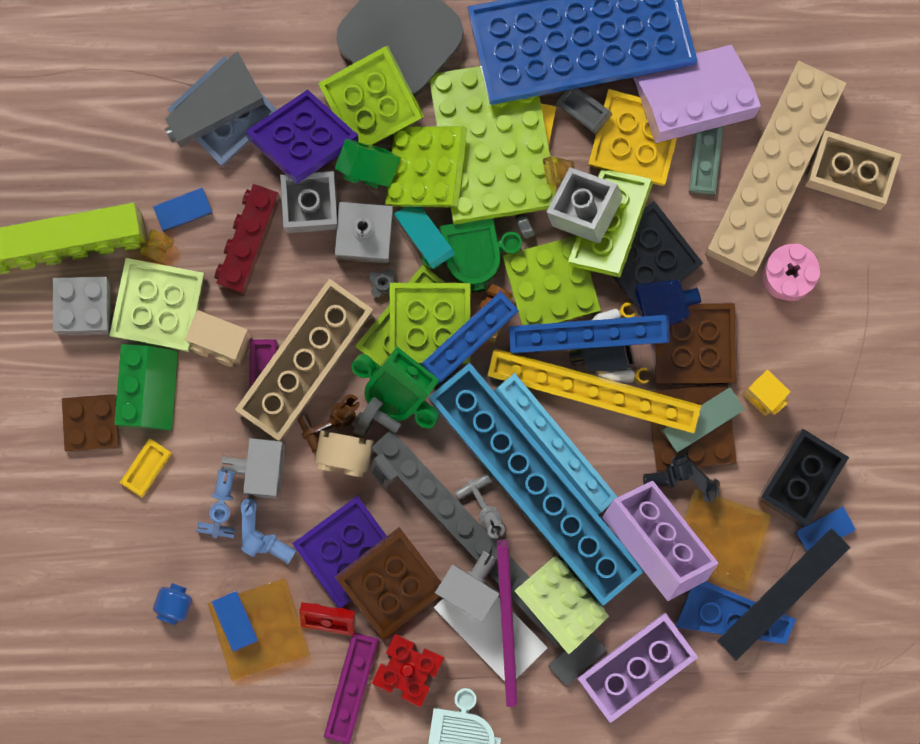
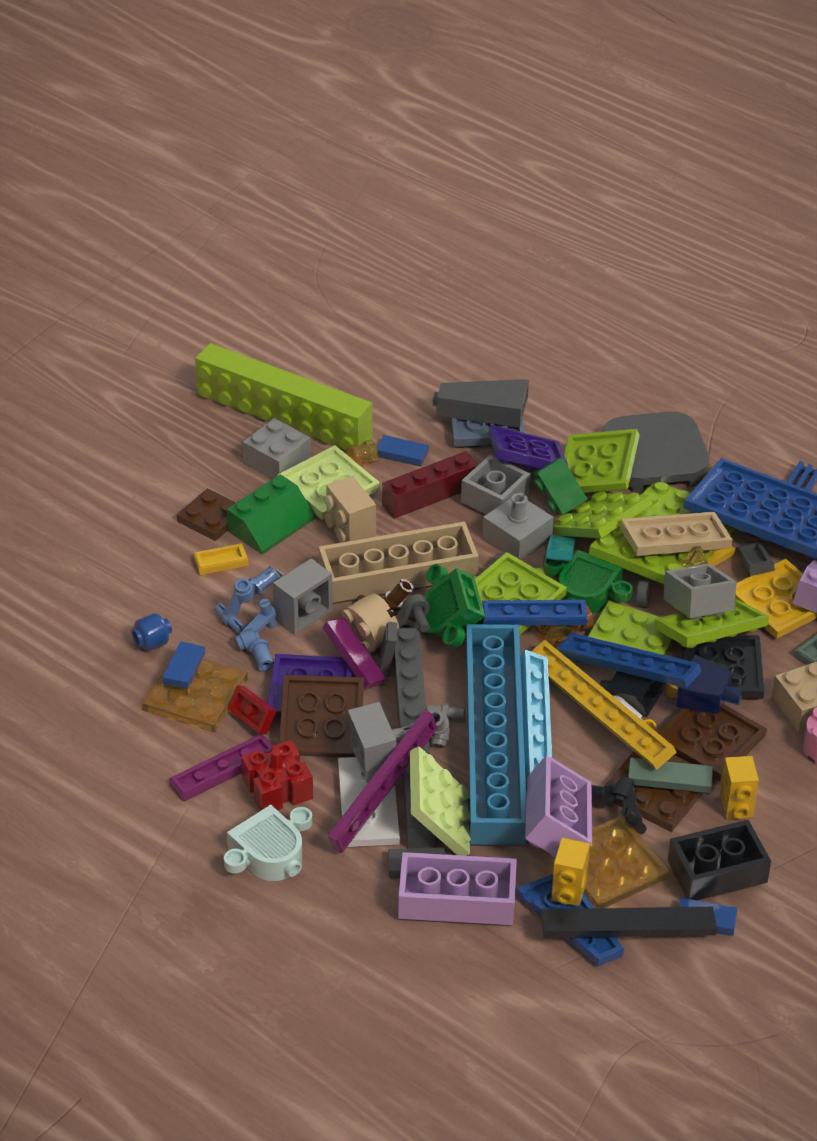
camera: 40 degrees right, 40 degrees down
none -> magenta tile [322,618,386,689]
none -> yellow brick [552,838,590,906]
none -> tan plate [620,512,733,556]

